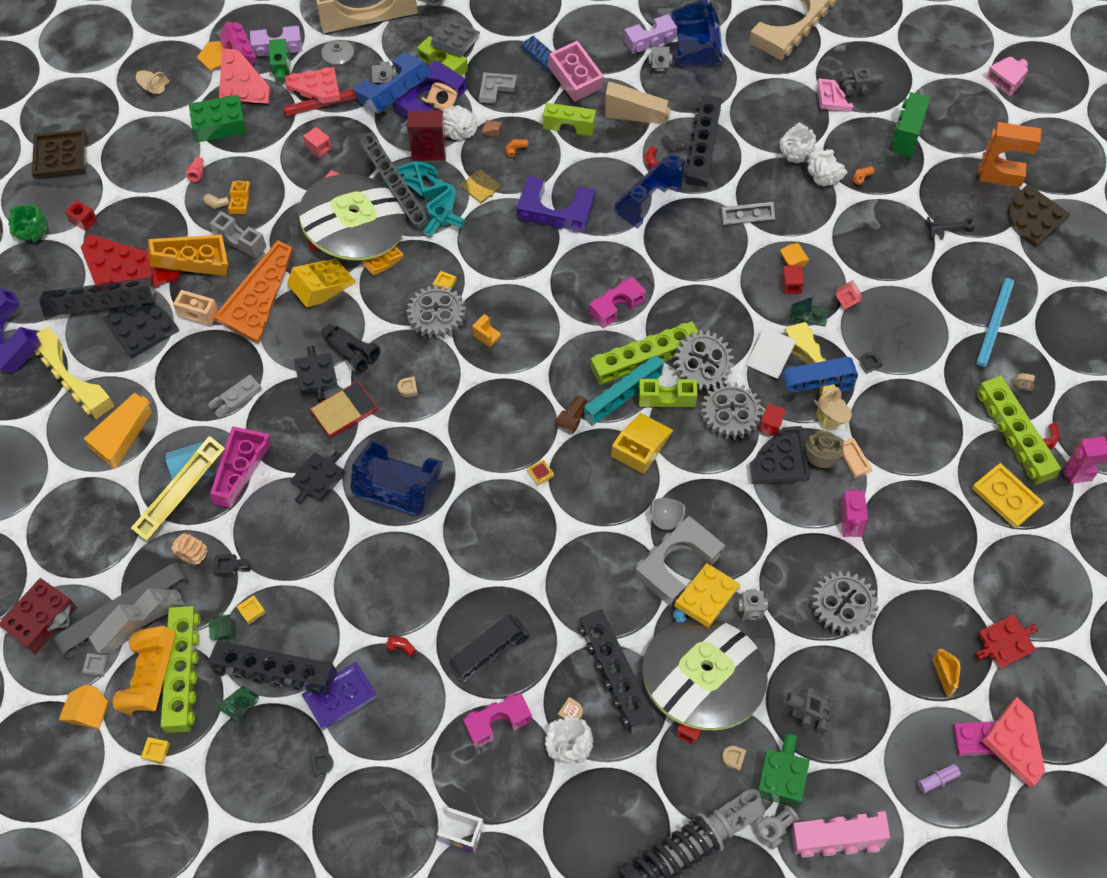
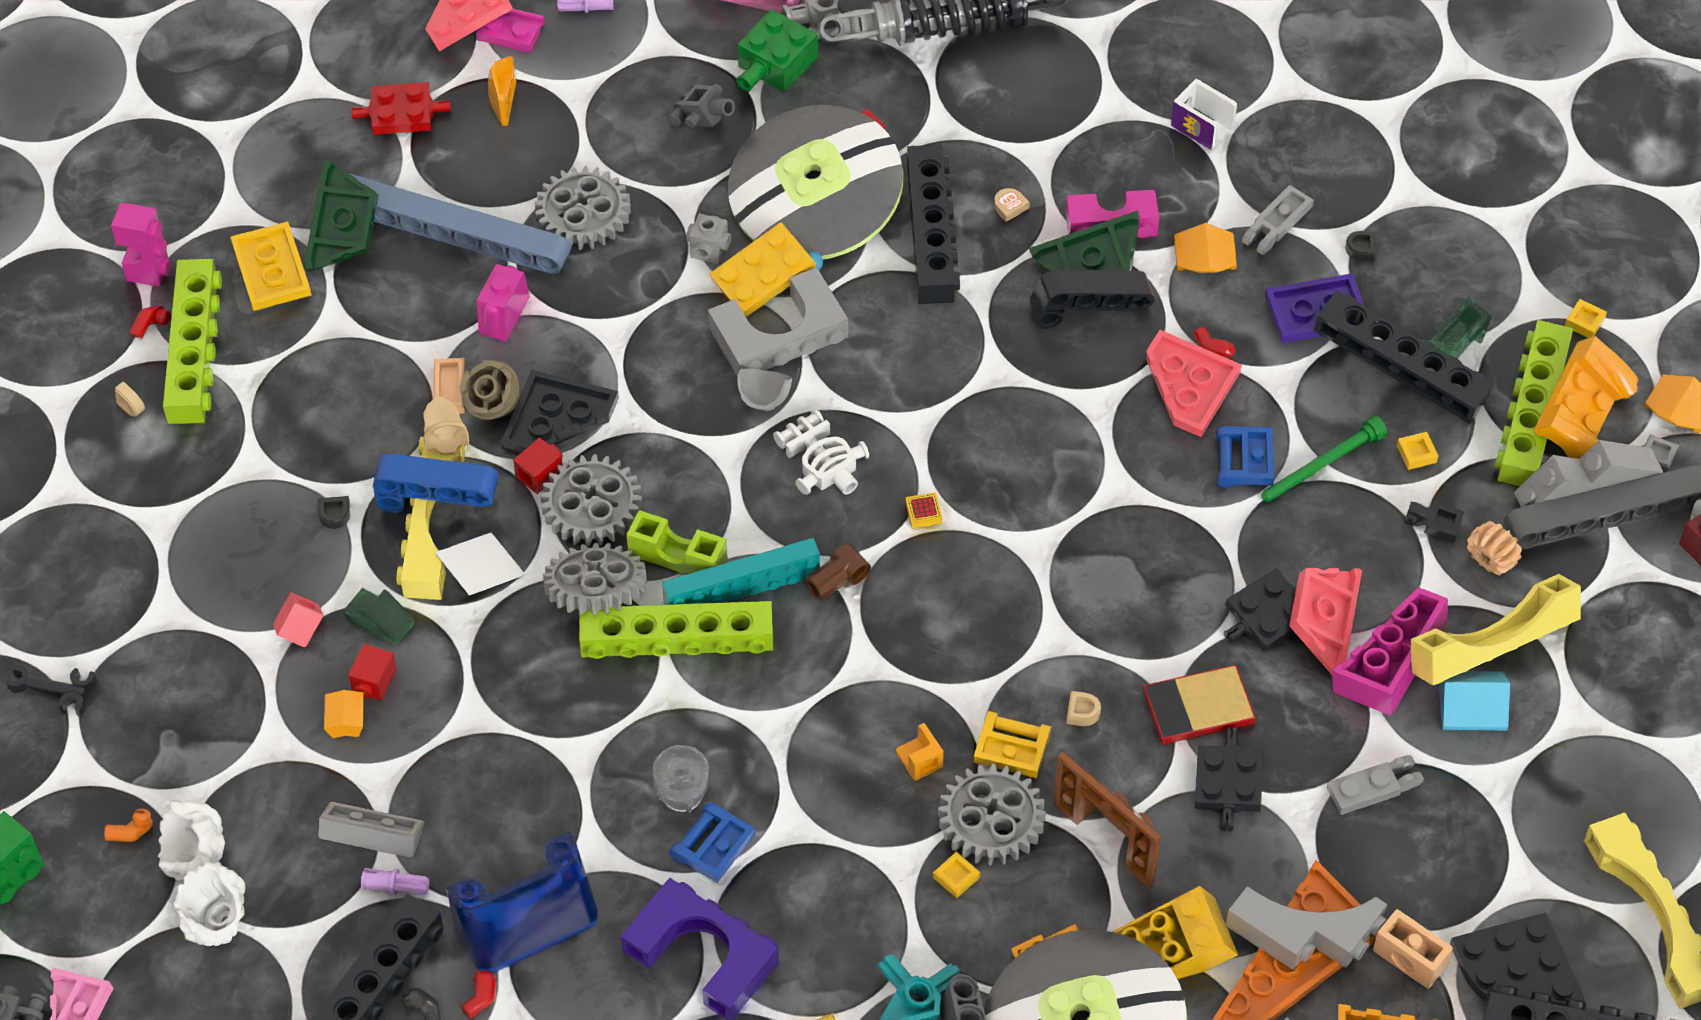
camera: 160 degrees left, 5 degrees down
light orange slope [84,393,152,469] -> none
clear green head [209,614,236,643] -> none
black piece [321,323,381,374] -> none
clear blue windscreen [351,439,443,515] -> none
white hair [545,716,593,764] -> none
dark pink arch [589,277,646,328] -> none
yellow slope [611,413,673,475] -> none
tan tile [722,746,746,772] -> none
medium azure axle [976,278,1014,367] -> none
none -> dark green wing [303,159,379,272]
none -> sand blue beam [350,174,572,274]
none -> lavender axle [361,868,429,895]
none -> clear piece [652,745,710,813]
none -> blue plate [668,802,755,883]
none -> white piece [773,409,869,495]
none -> yellow plate [974,711,1052,778]
none -> dark green wing [1029,210,1140,272]
none -> dark orange slope [1053,752,1161,888]
none -> coral plate [1146,330,1242,437]
none -> light orange slope [1174,223,1237,273]
none -> blue plate [1216,426,1274,488]
none -> light grey arch [1226,886,1387,970]
none -> light grey hinge [1242,185,1314,255]
none -> green piece [1261,415,1388,502]
none -> coral wing [1289,568,1362,675]

